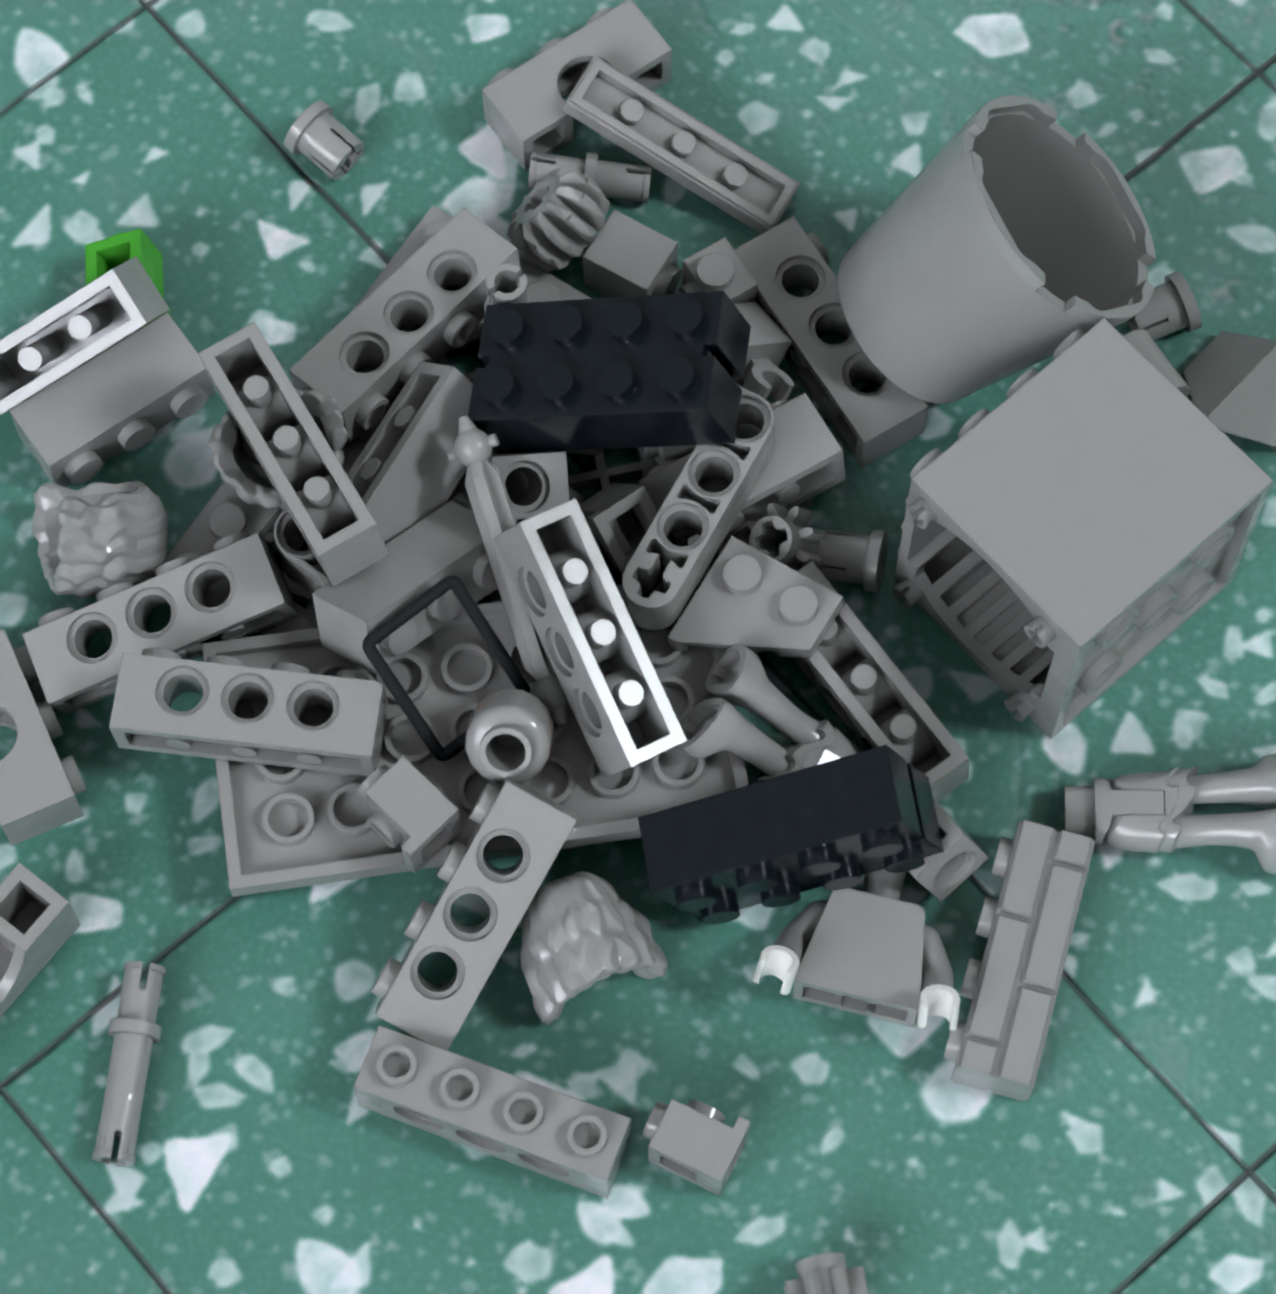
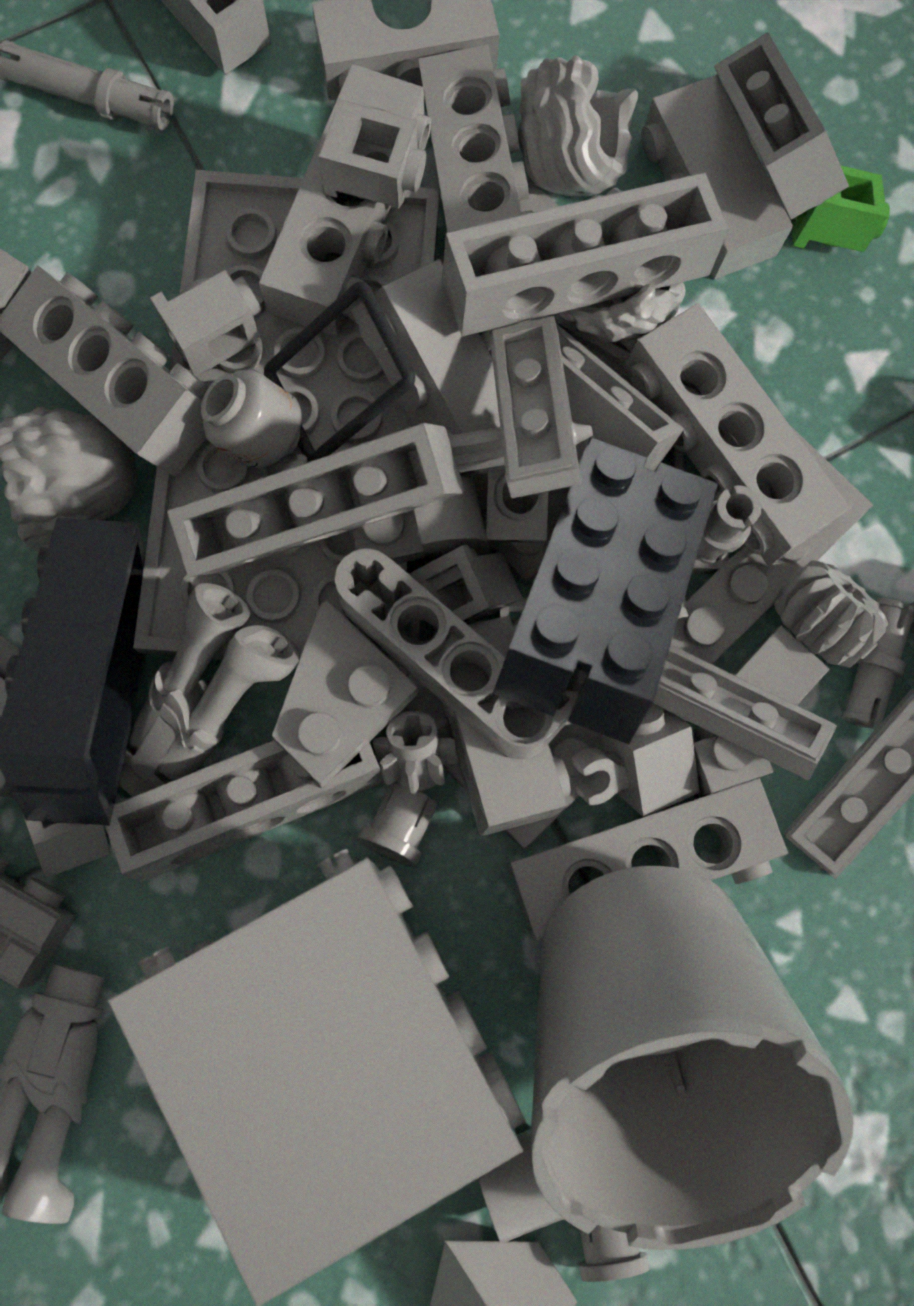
camera: 95 degrees right, 10 degrees up
none -> light grey brick [319,99,426,208]
none -> light grey tile [489,316,582,498]
none -> light grey tile [653,645,837,781]

